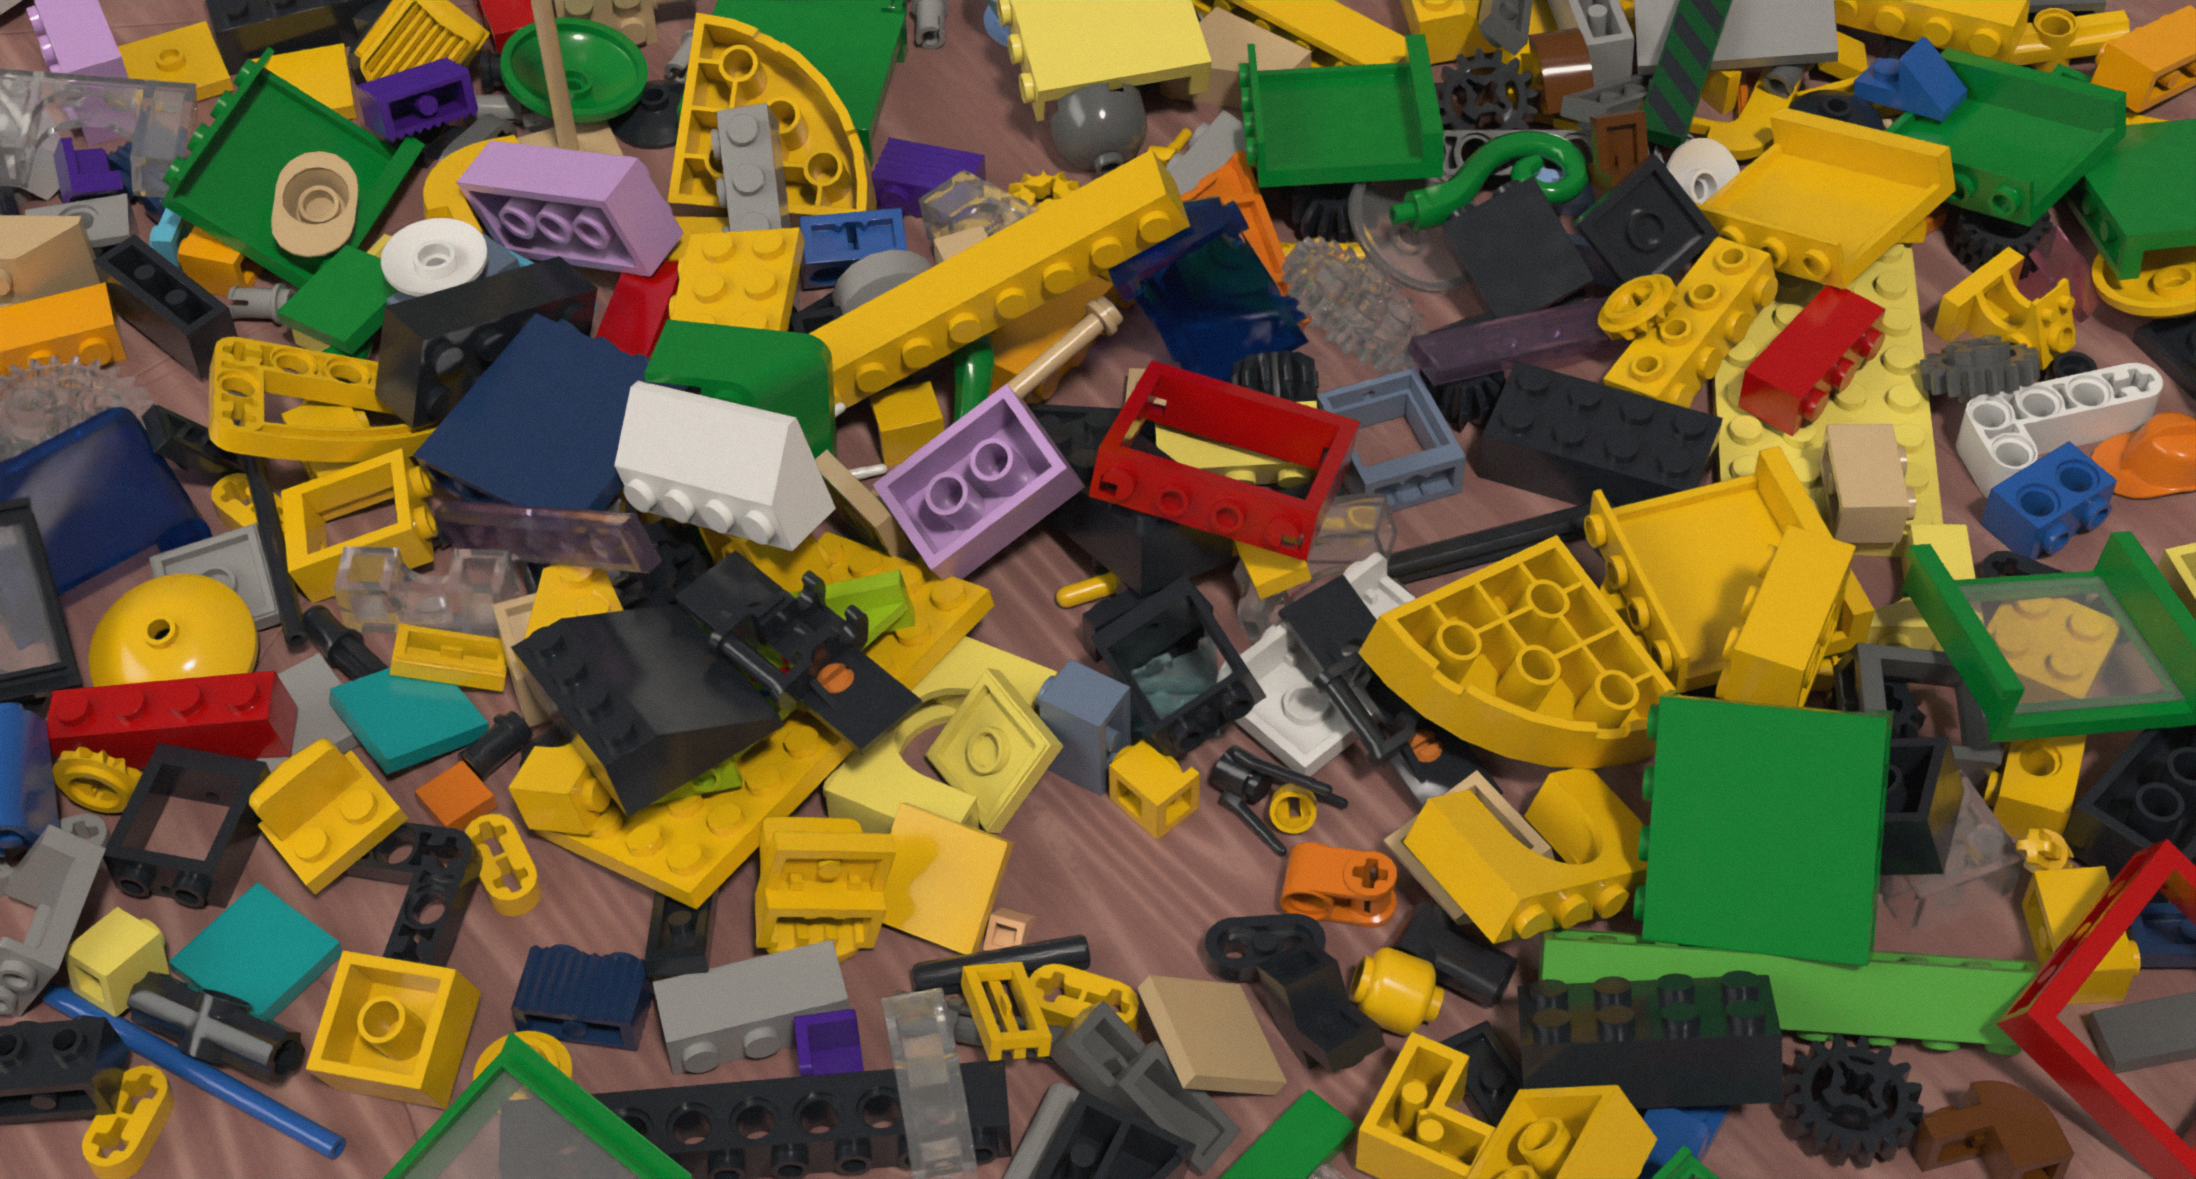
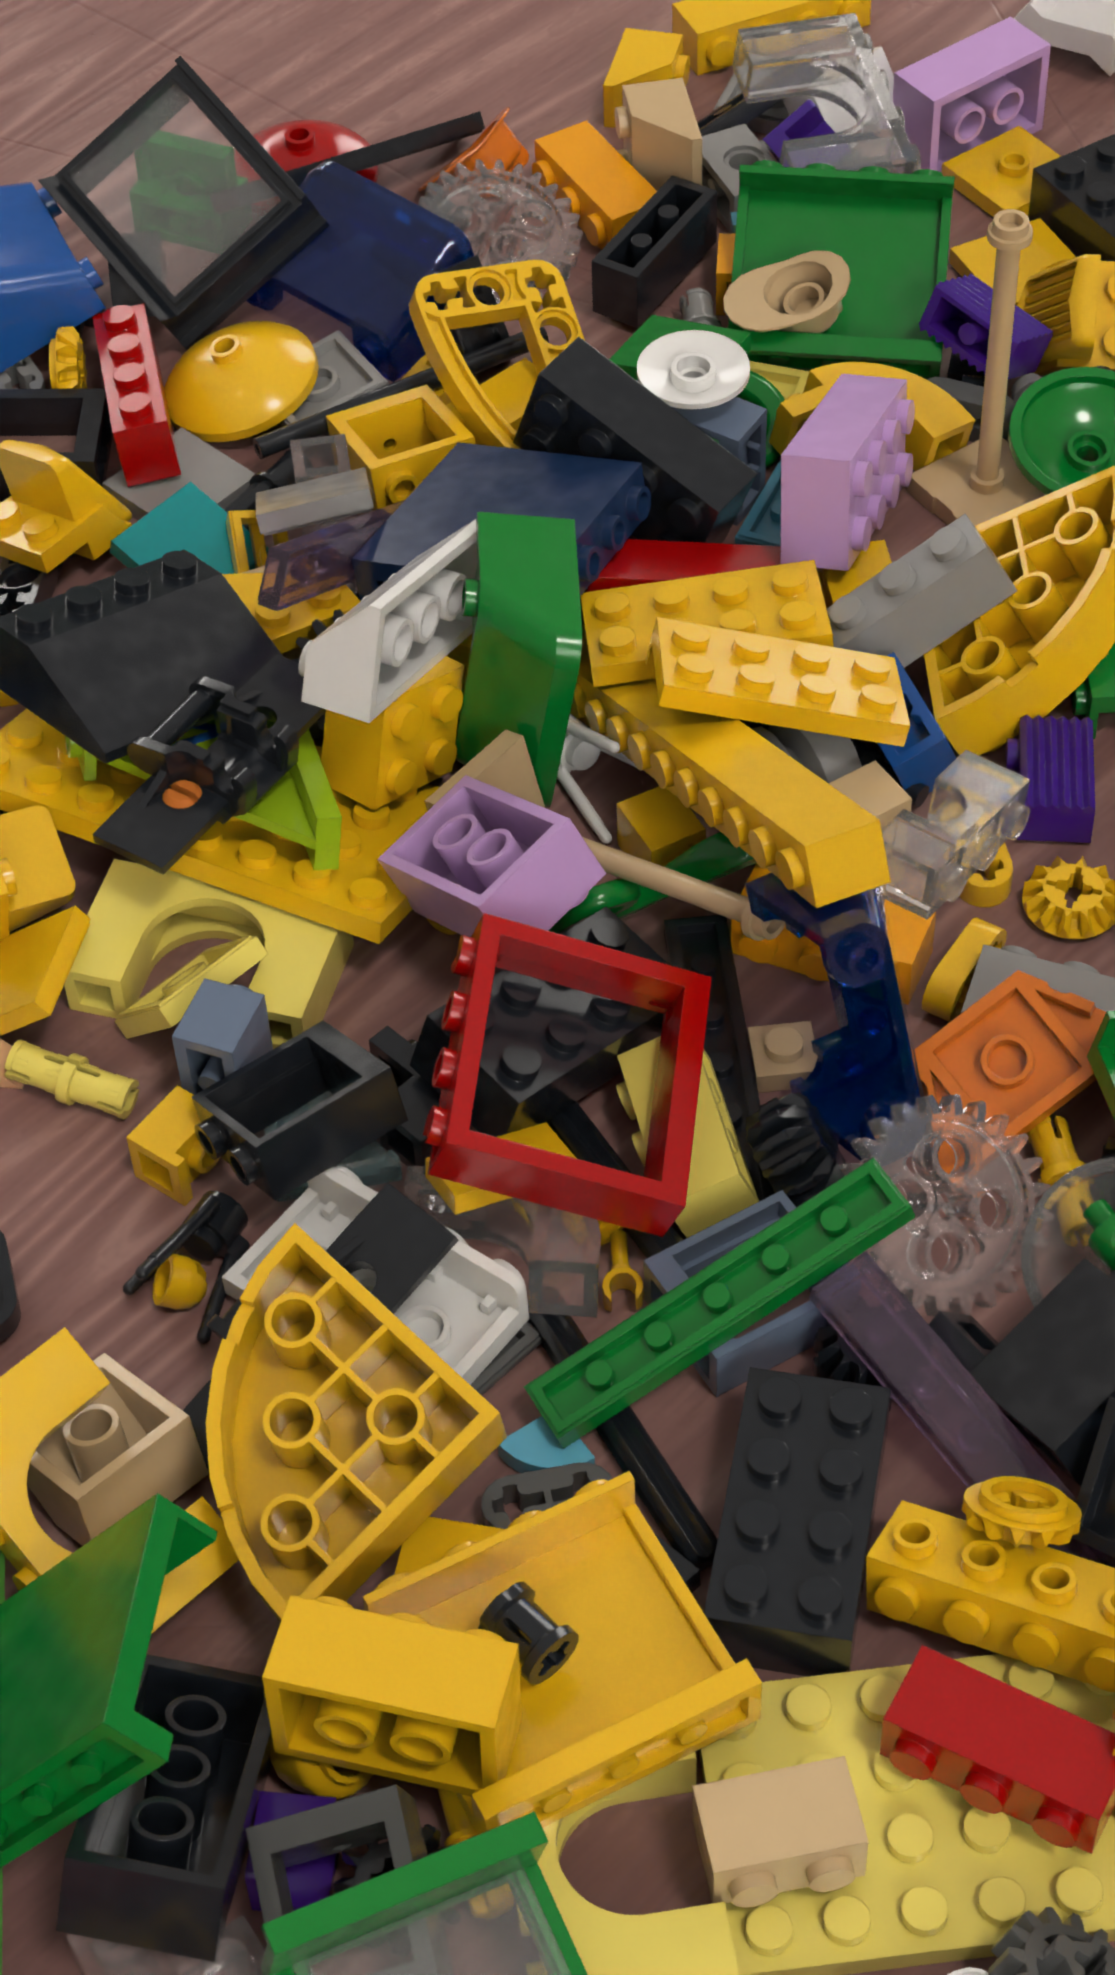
camera: 80 degrees right, 0 degrees up
orange piece [1280,842,1397,928] -> none
none -> light yellow pin [5,1039,139,1120]
none -> light grey tile [256,467,374,536]
none -> black bush [478,1581,579,1685]
none -> green tile [523,1157,916,1449]
none -> yellow bracket [646,617,910,747]

